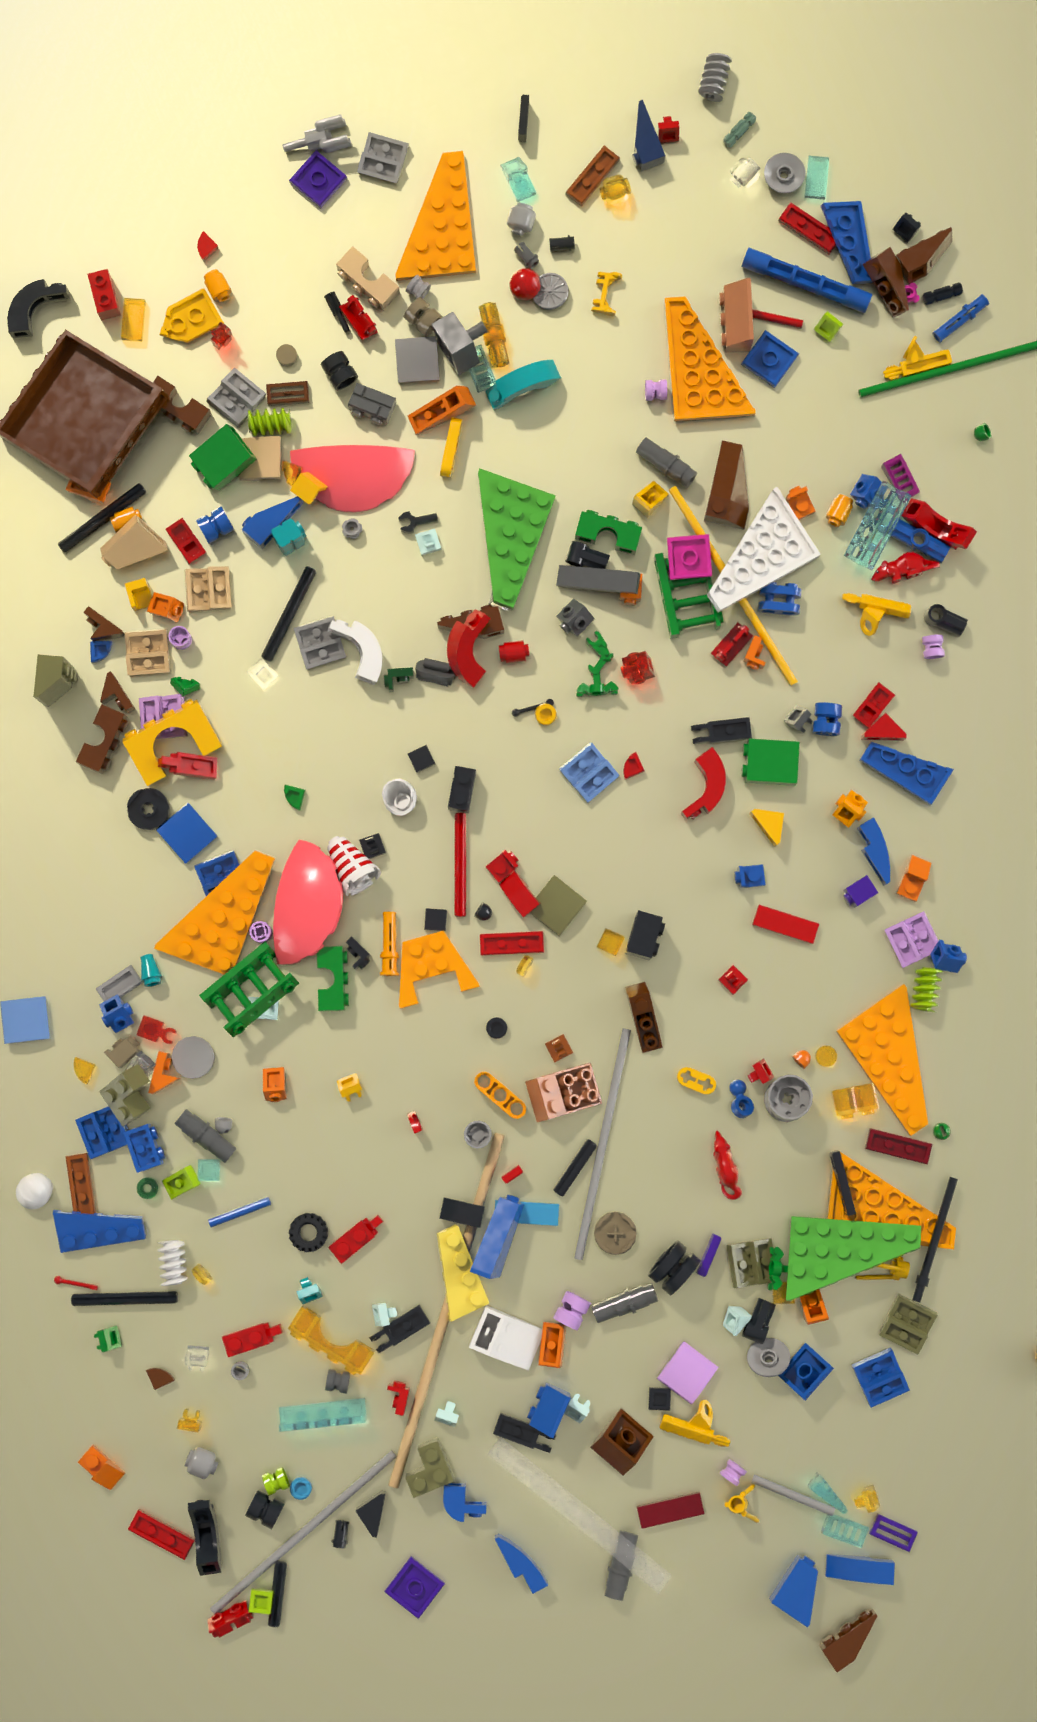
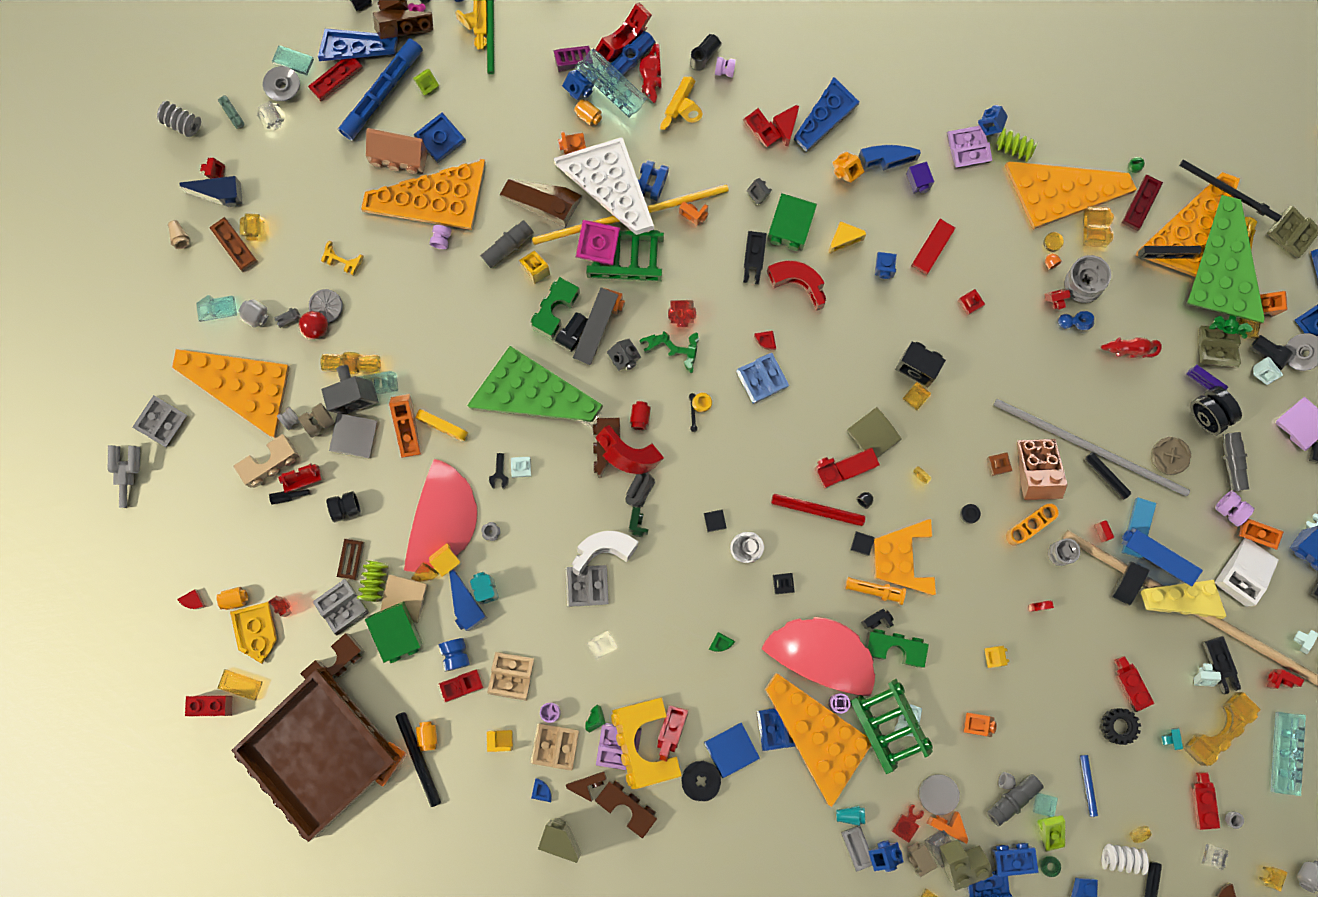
camera: 75 degrees left, 5 degrees down
black arch [7,279,70,339] -> none
reddish brown slope [83,606,125,641] -> none
tan slope [100,514,167,569] -> none
orange bracket [147,592,184,622] -> none
black axle [261,566,316,662] -> none
dark tan tile [276,344,297,366] -> none
dark purple tile [289,150,347,209] -> none
dark grey wheel [325,1369,350,1394] -> none
white cone [327,836,381,896] -> none
dark grey brick [348,383,397,426] -> none
black brick [448,766,476,813] -> none
red tile [480,931,544,956] -> none
teal arch [485,360,561,410] -> none
black tile [518,94,529,142] -> none
black pin [549,235,575,252] -> none
reddish brown slope [625,982,663,1053] -> none
yellow beam [677,1067,716,1094] -> none
red hinge [711,622,754,667] -> none
red bar [752,309,803,328] -> none
blue wheel [813,702,842,736] -> none
orange slope [896,855,931,902] -> none
none -> tan cone [168,220,189,249]

